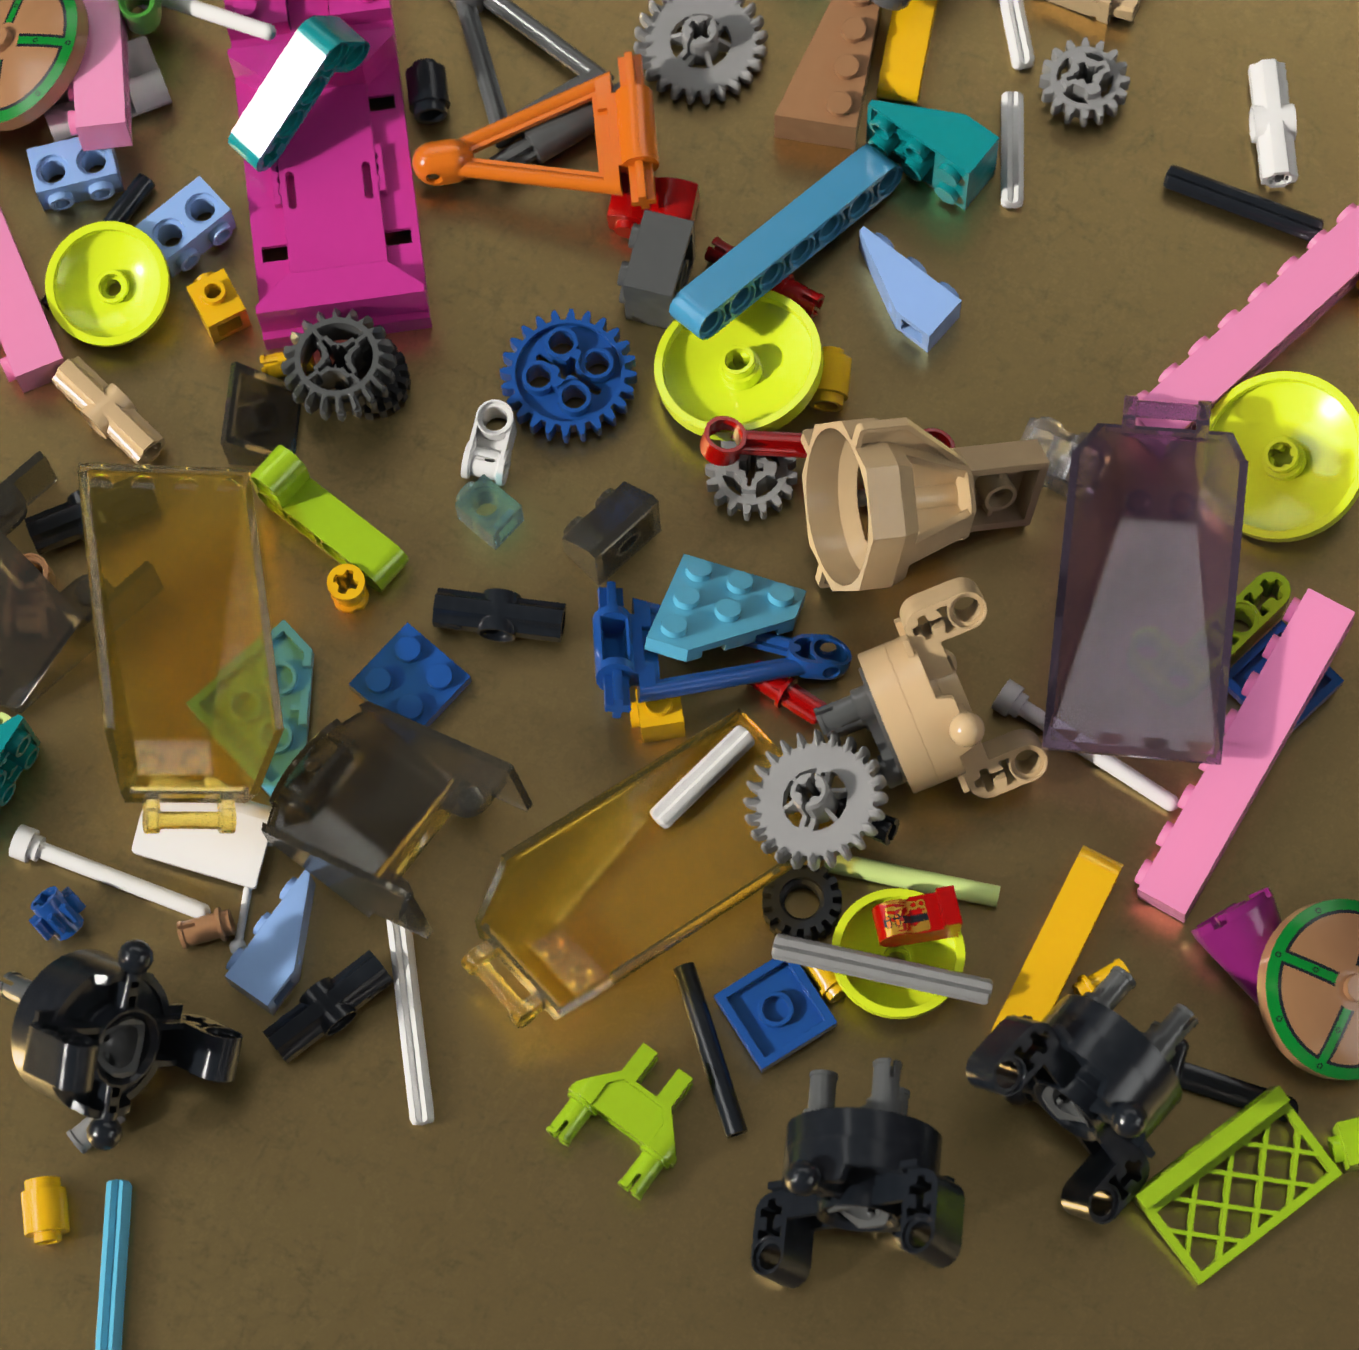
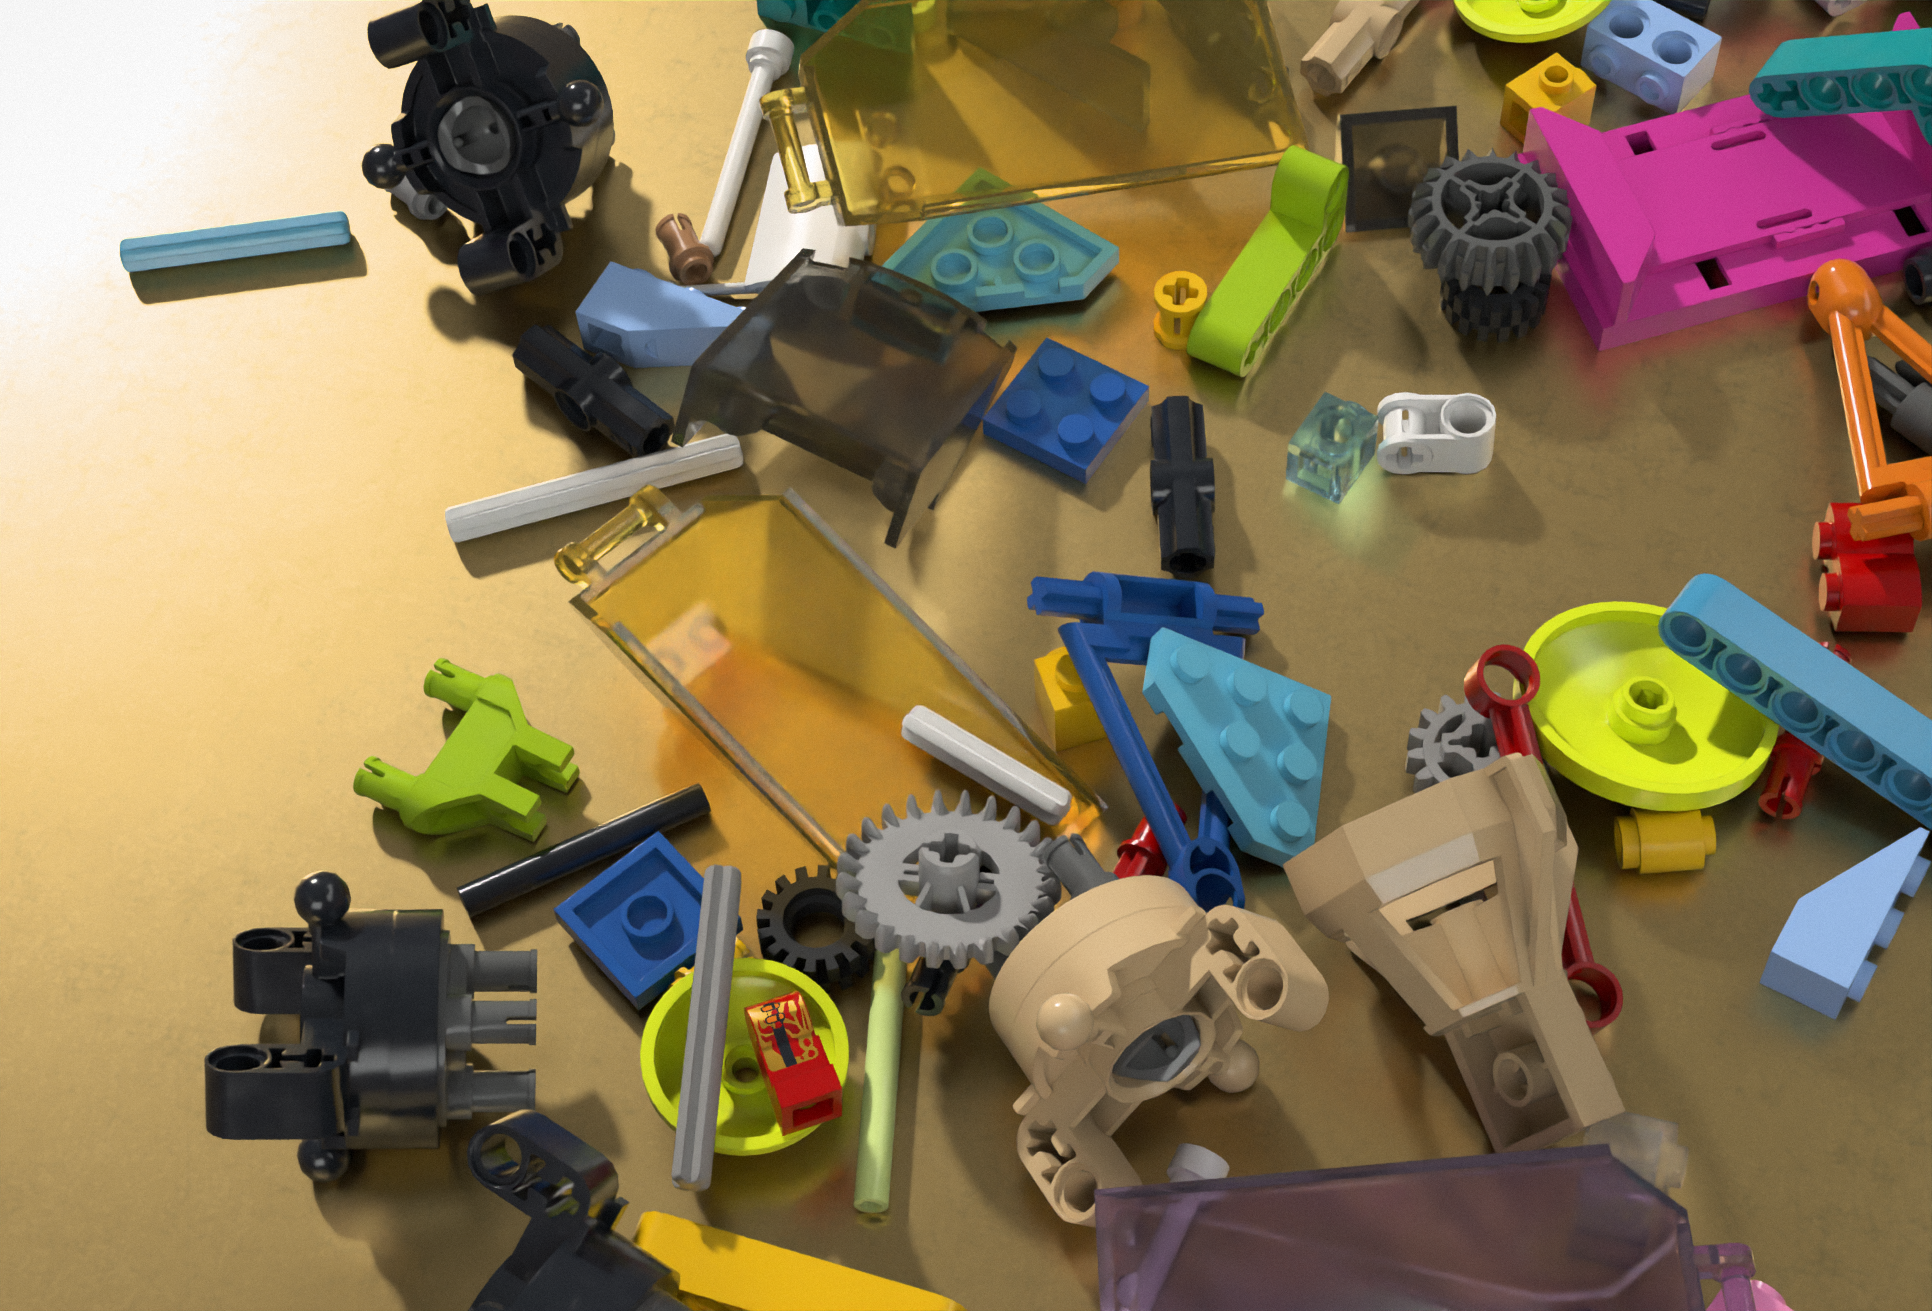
camera: 80 degrees right, 15 degrees down
yellow brick [21,1176,70,1245] -> none
blue gear [29,886,86,941] -> none
blue gear [500,309,637,443] -> none
clear smoke slope [562,481,661,586] -> none
dark grey brick [617,210,696,329] -> none

